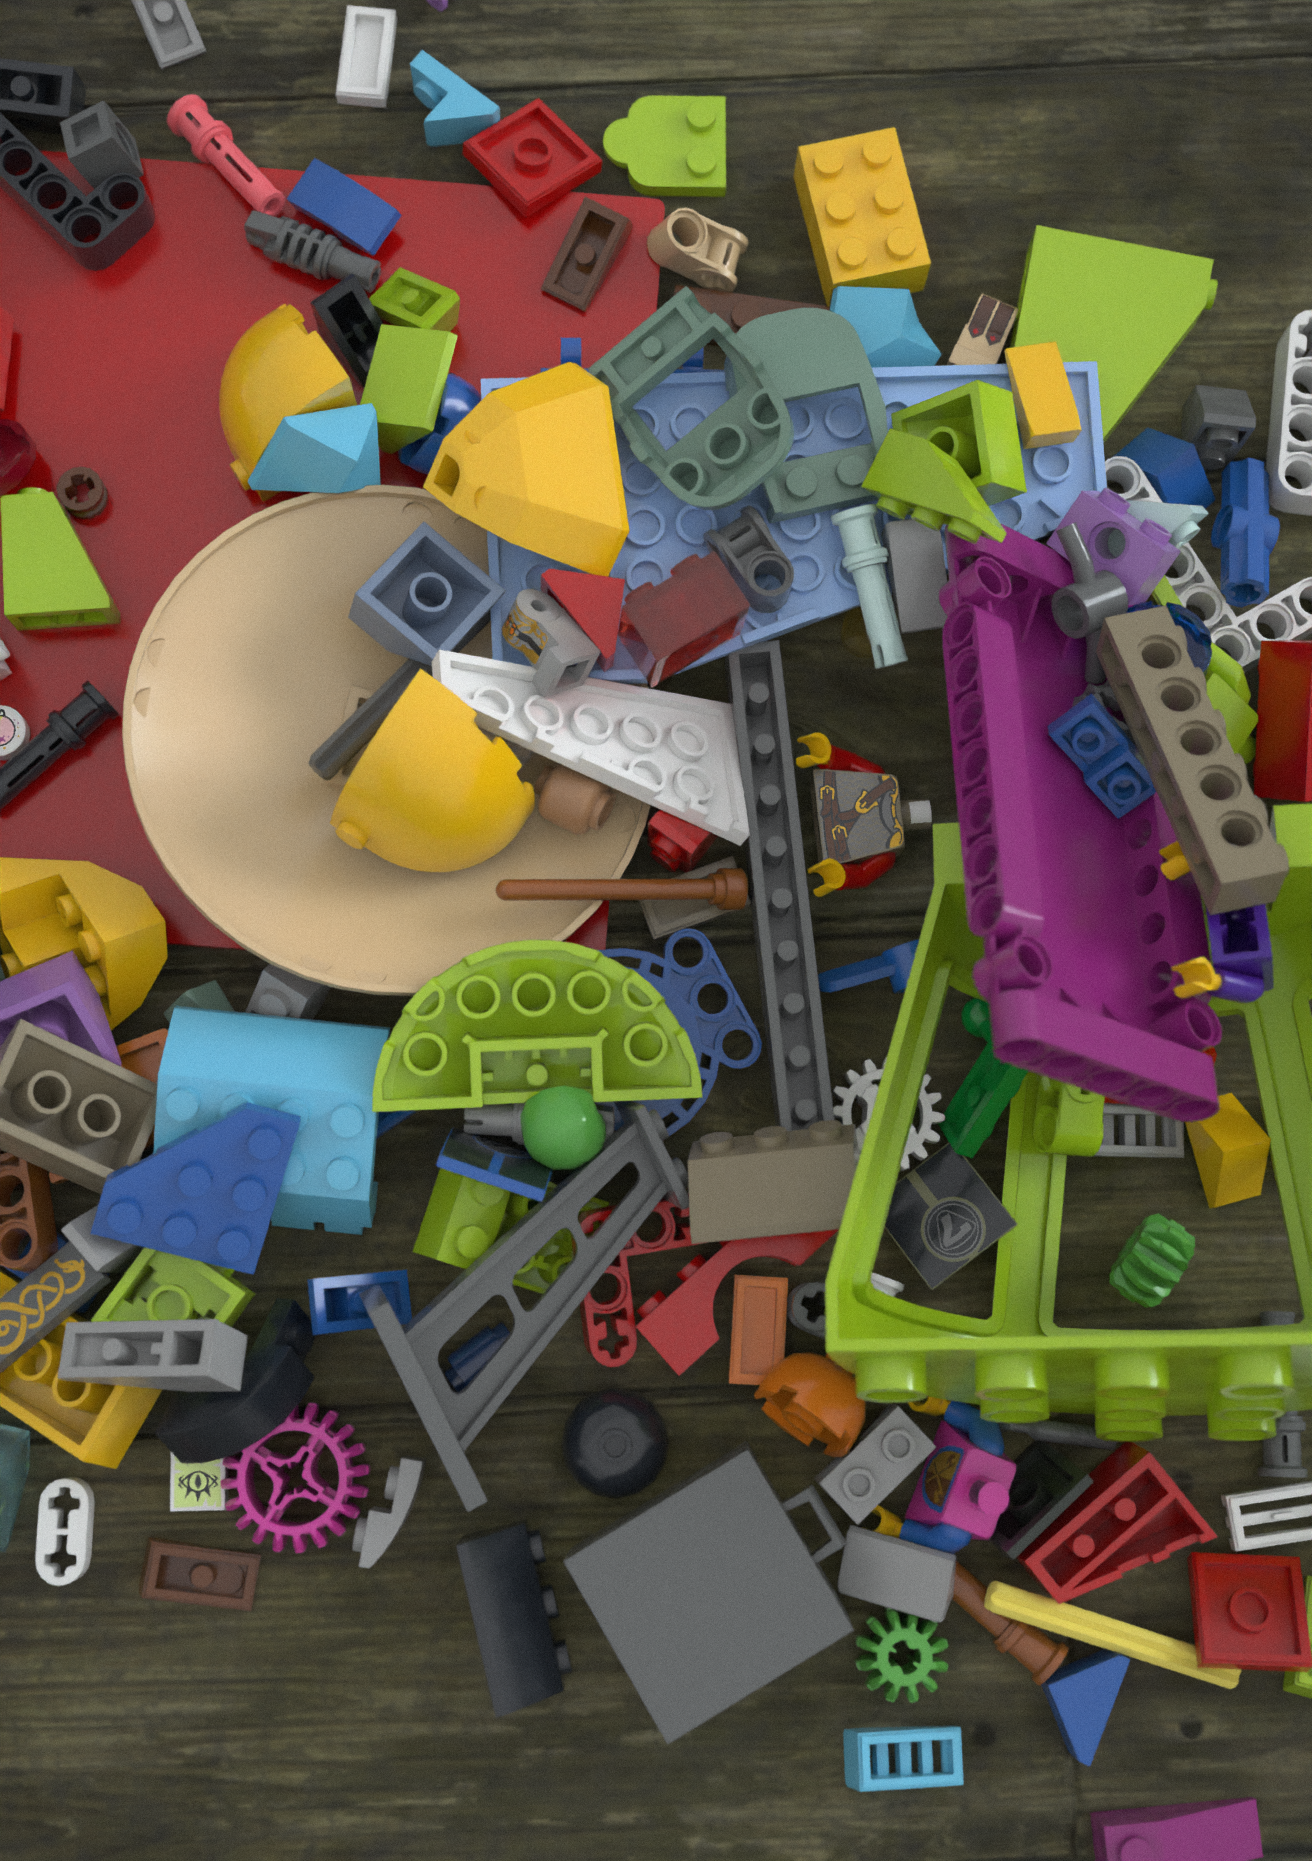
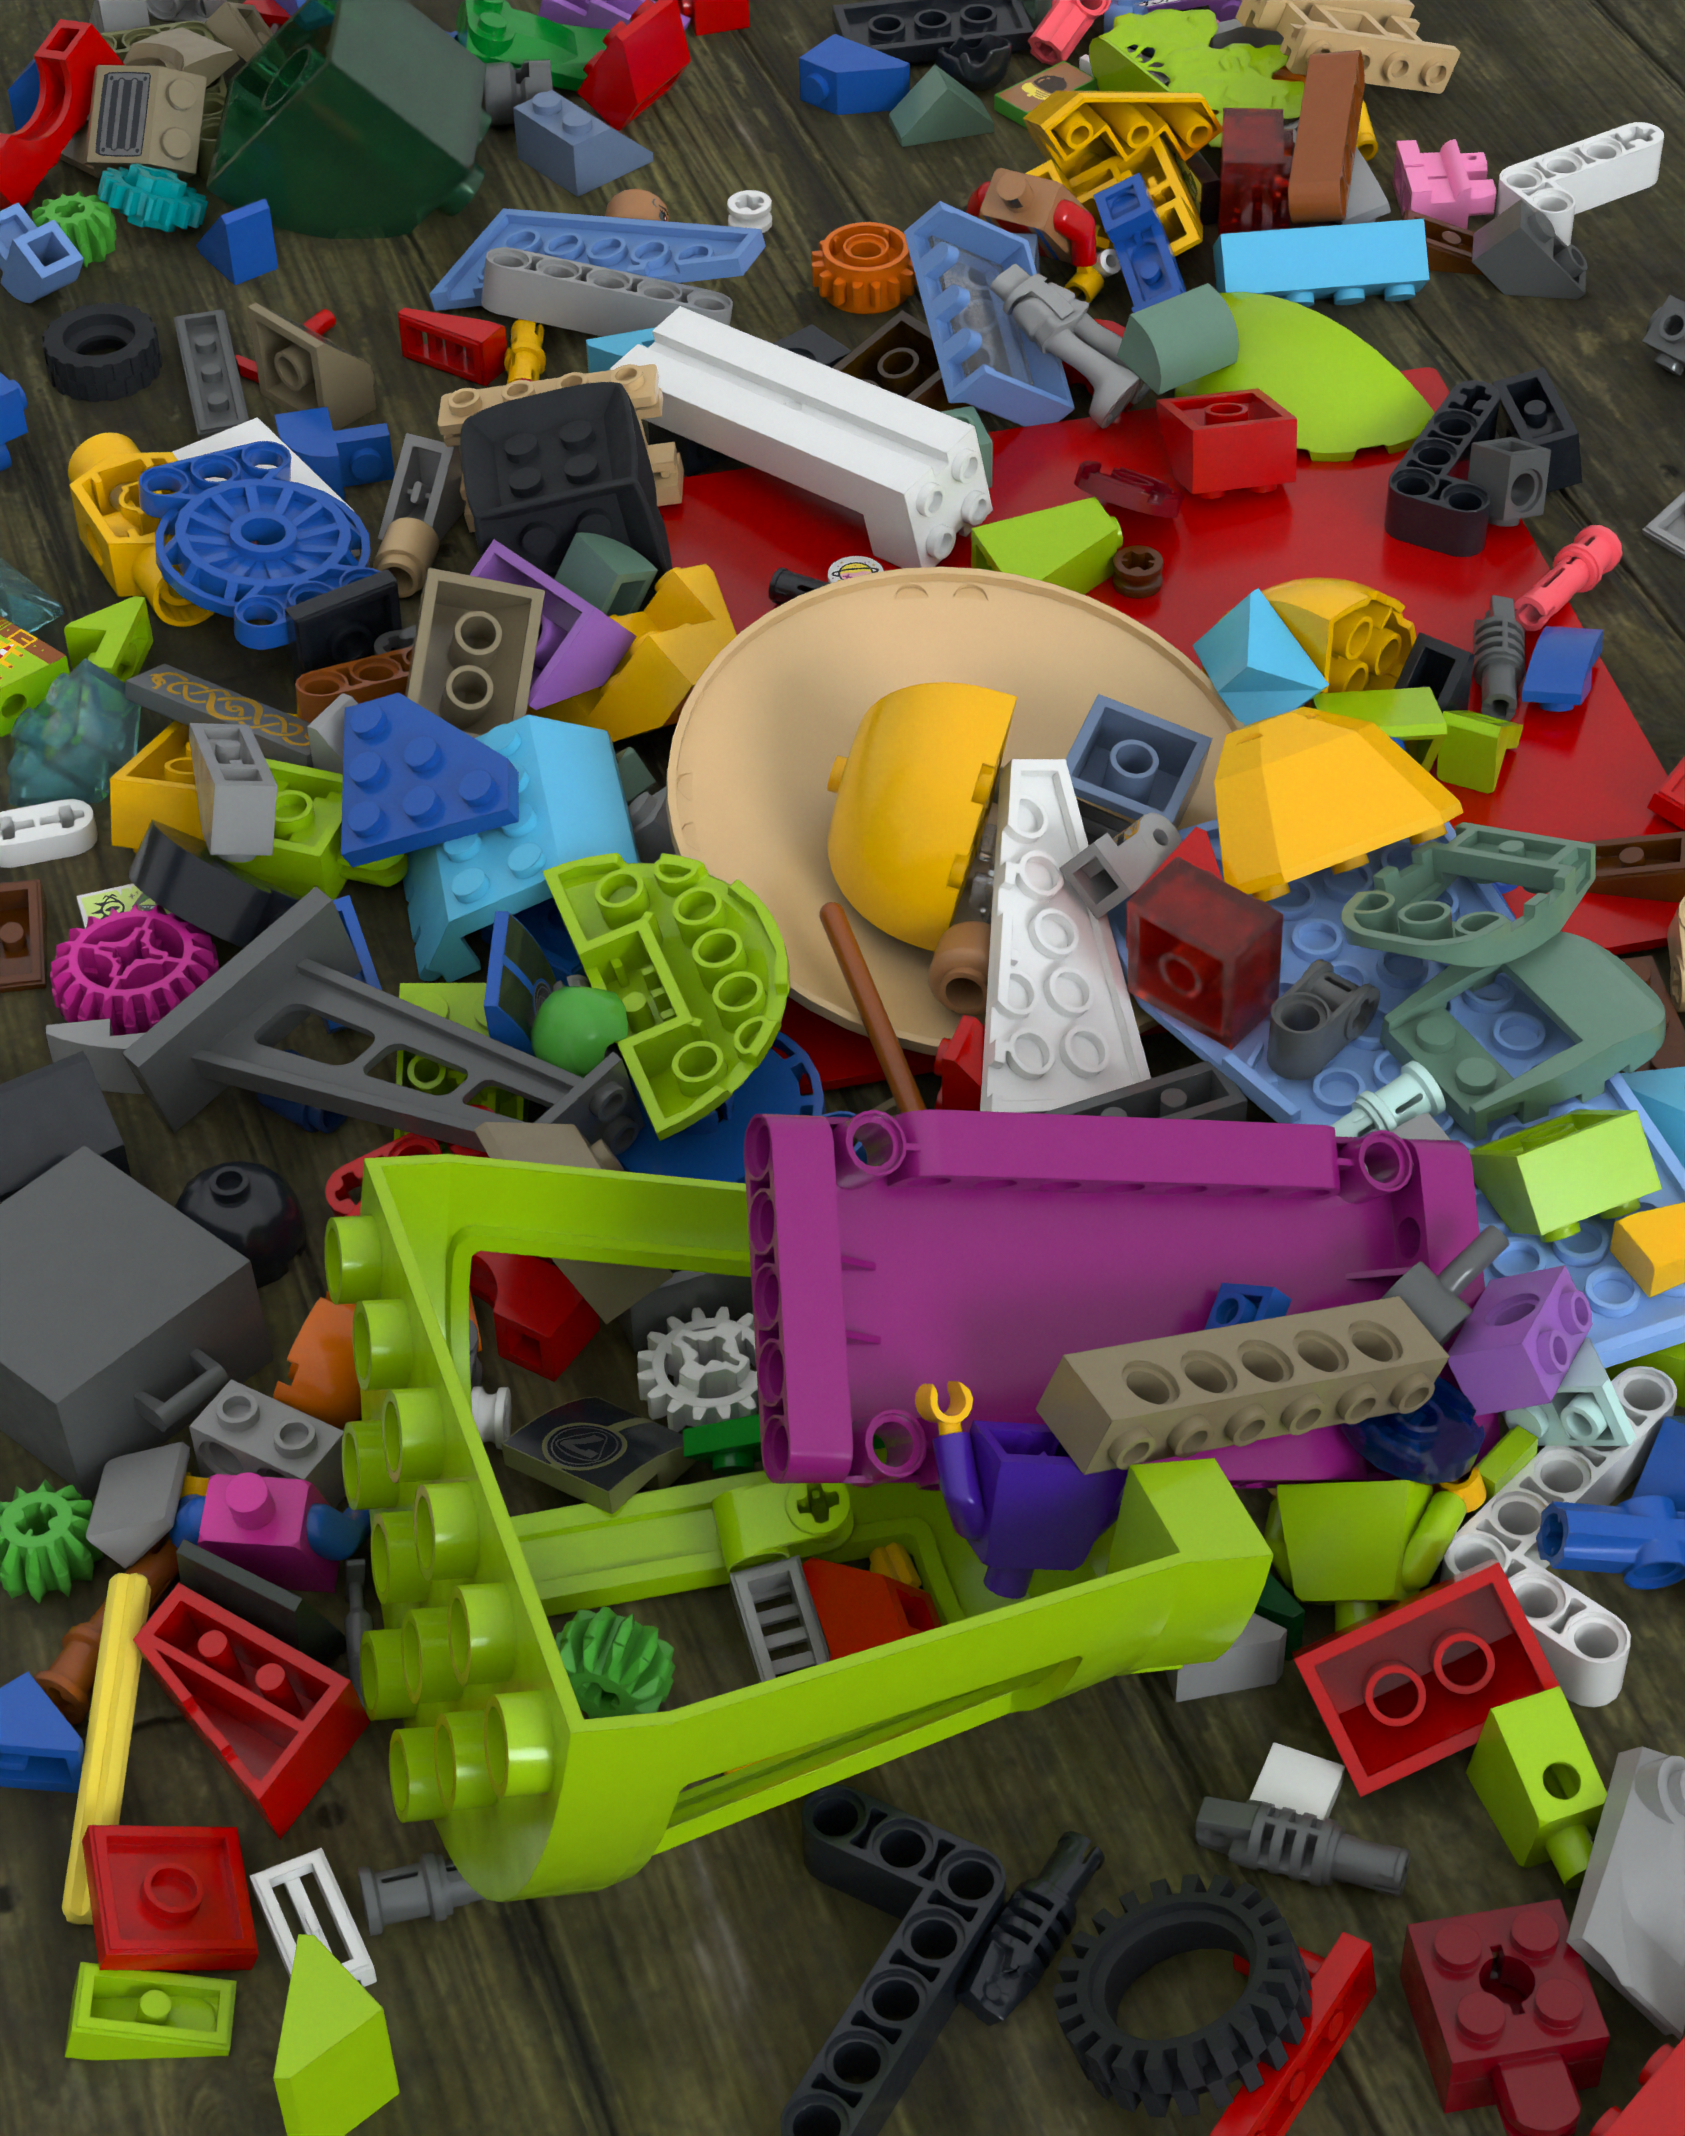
camera: 80 degrees right, 35 degrees down
lime slope [861,429,1007,544] -> none

